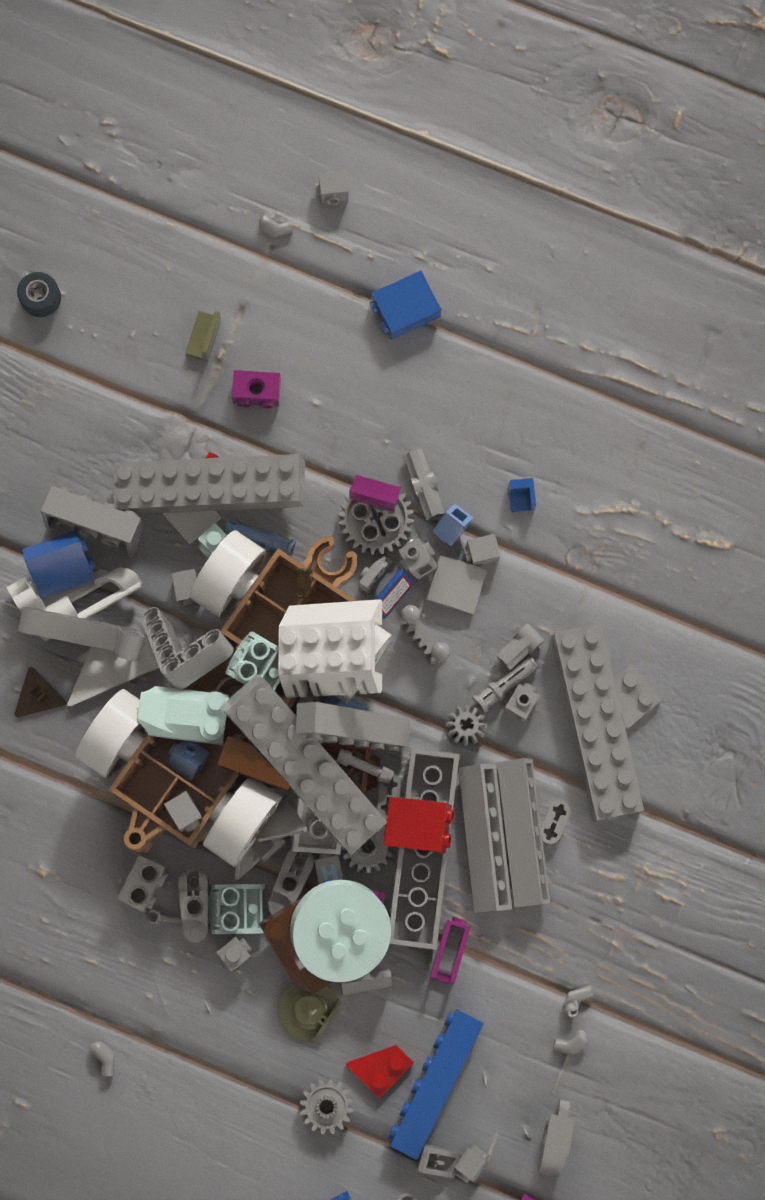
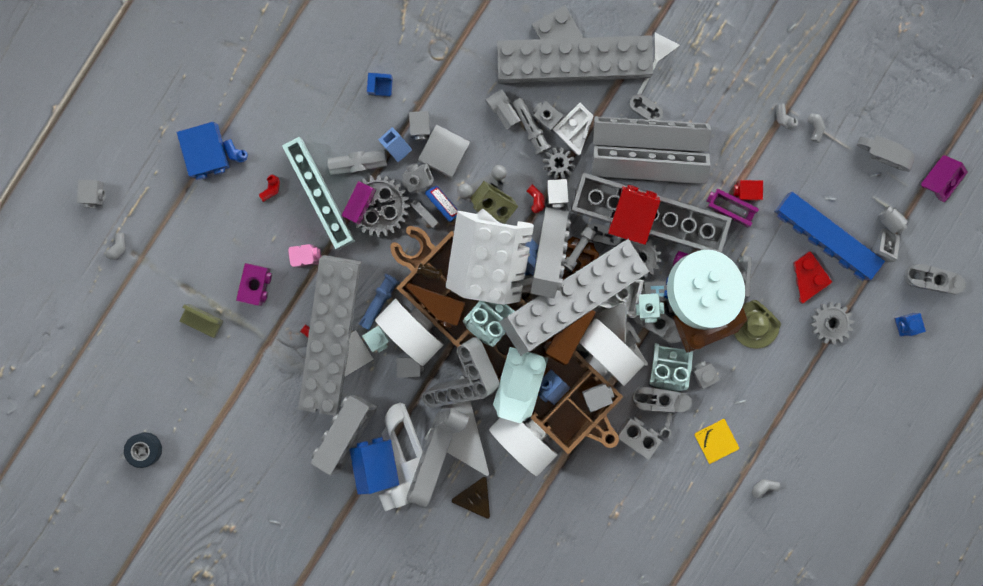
camera: 75 degrees left, 10 degrees up
none -> blue arm [223,139,248,162]
none -> red arm [259,174,280,202]
none -> light aqua brick [282,137,355,250]
none -> bright pink brick [288,244,322,268]
none -> reddish brown slope [406,283,465,328]
none -> olive brick [470,181,518,224]
none -> red arm [526,184,545,214]
none -> white brick [547,179,568,208]
none -> white wing [553,103,593,156]
none -> light aqua brick [636,294,664,323]
none -> white piece [637,33,680,95]
none -> yellow sticker [694,419,739,464]
none -> red brick [733,180,763,201]

